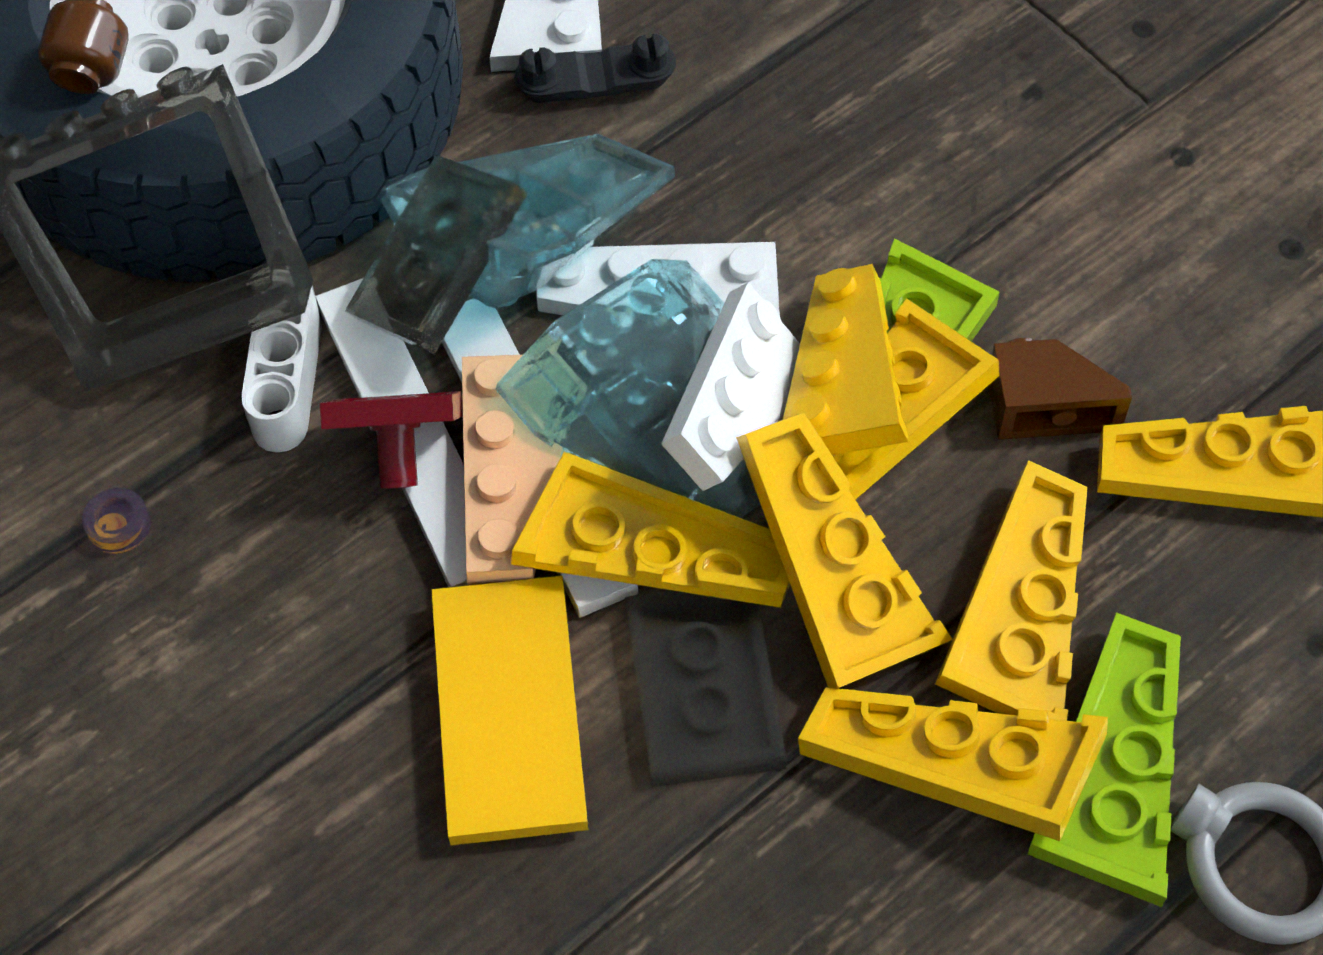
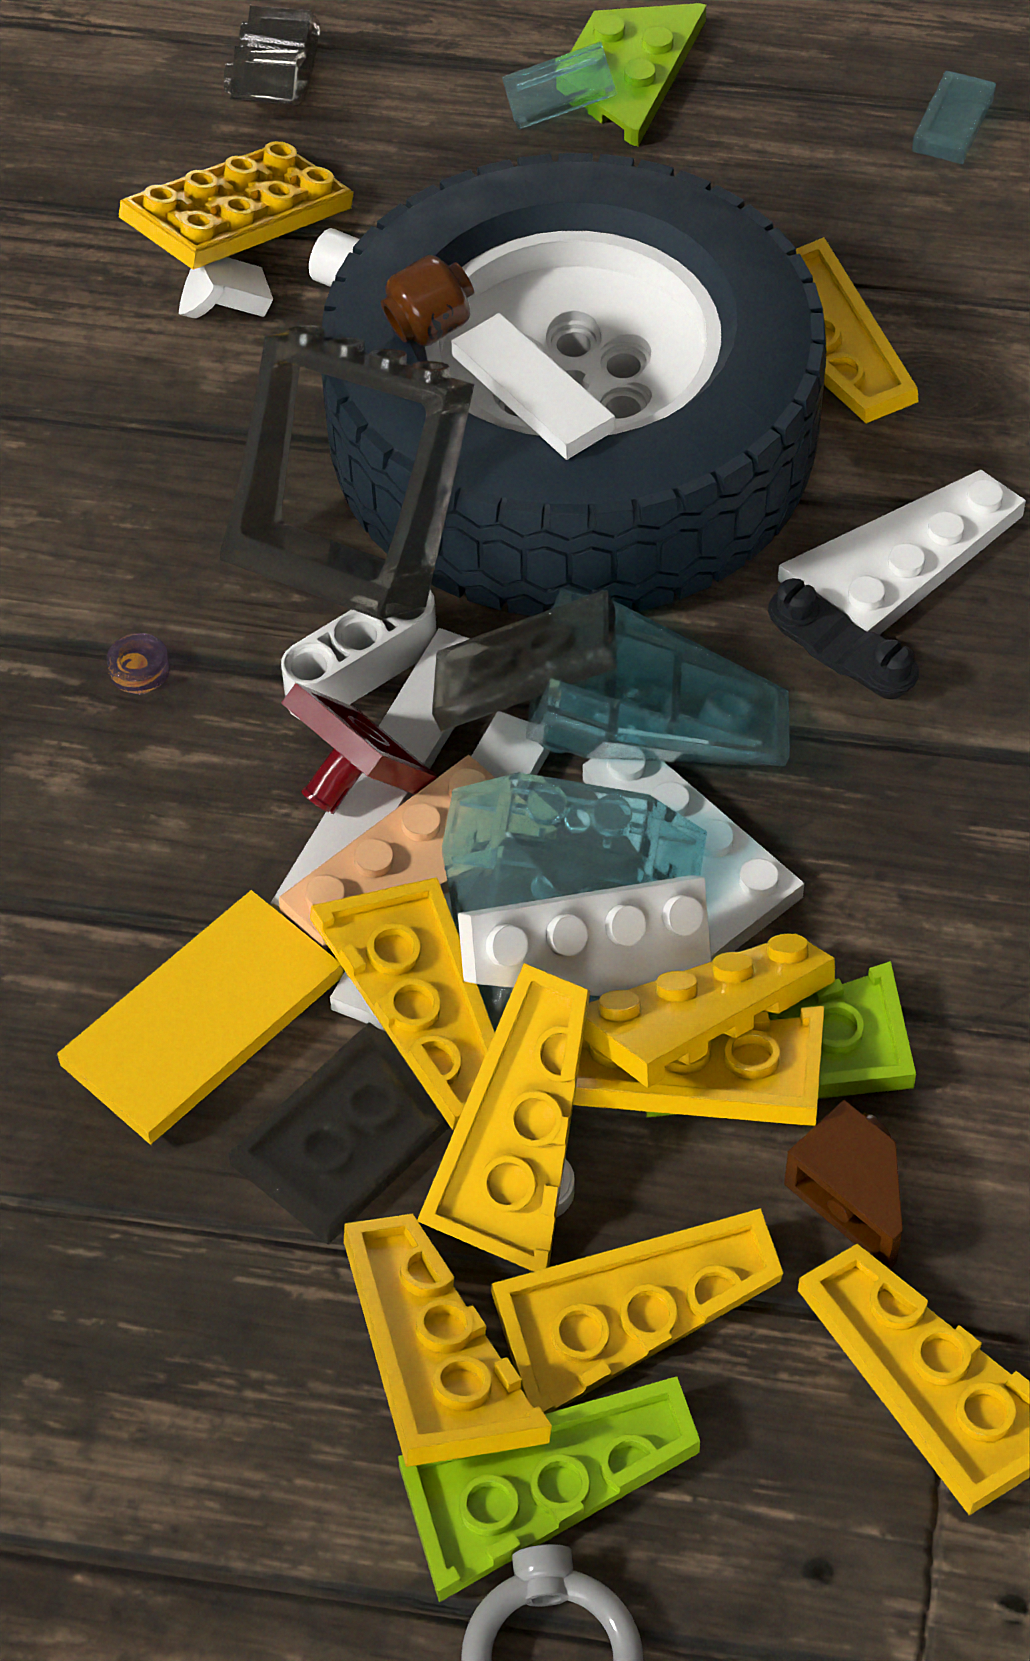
camera: 50 degrees right, 5 degrees down
none -> white tile [451,313,615,460]

